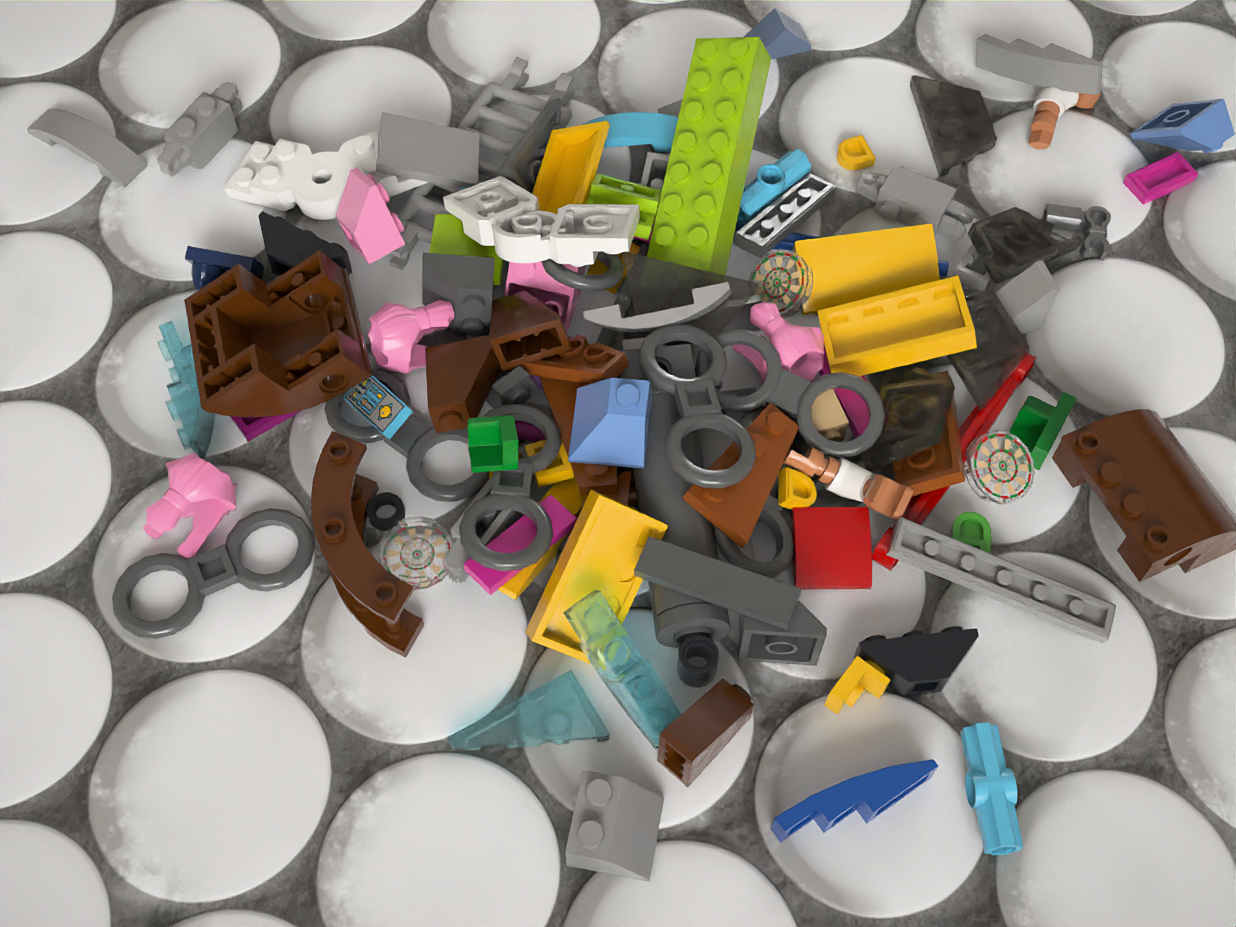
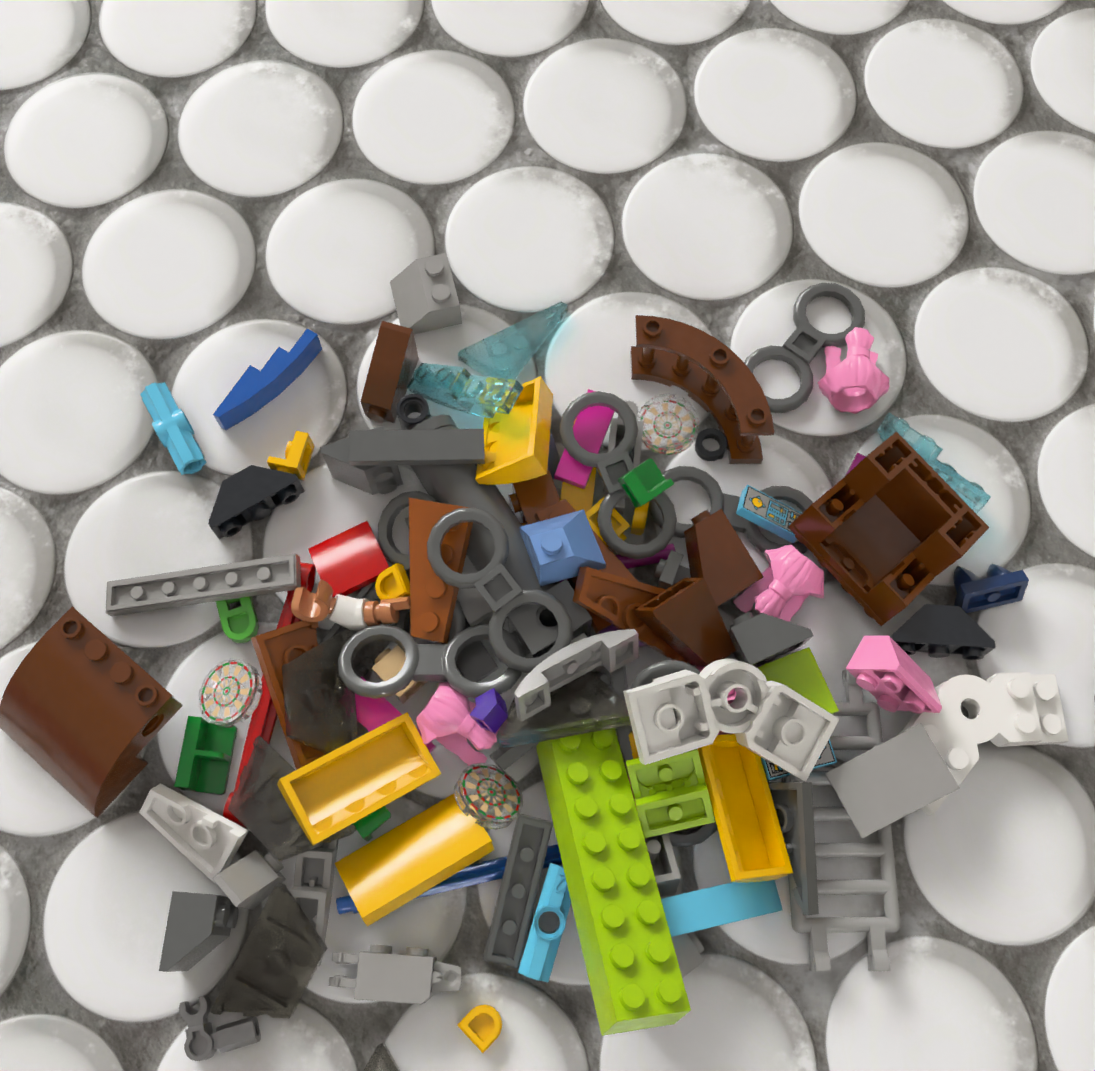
camera: 155 degrees right, 10 degrees up
none -> white wing [139,783,249,883]
none -> dark grey slope [159,891,239,972]
none -> dark purple piece [469,688,508,734]

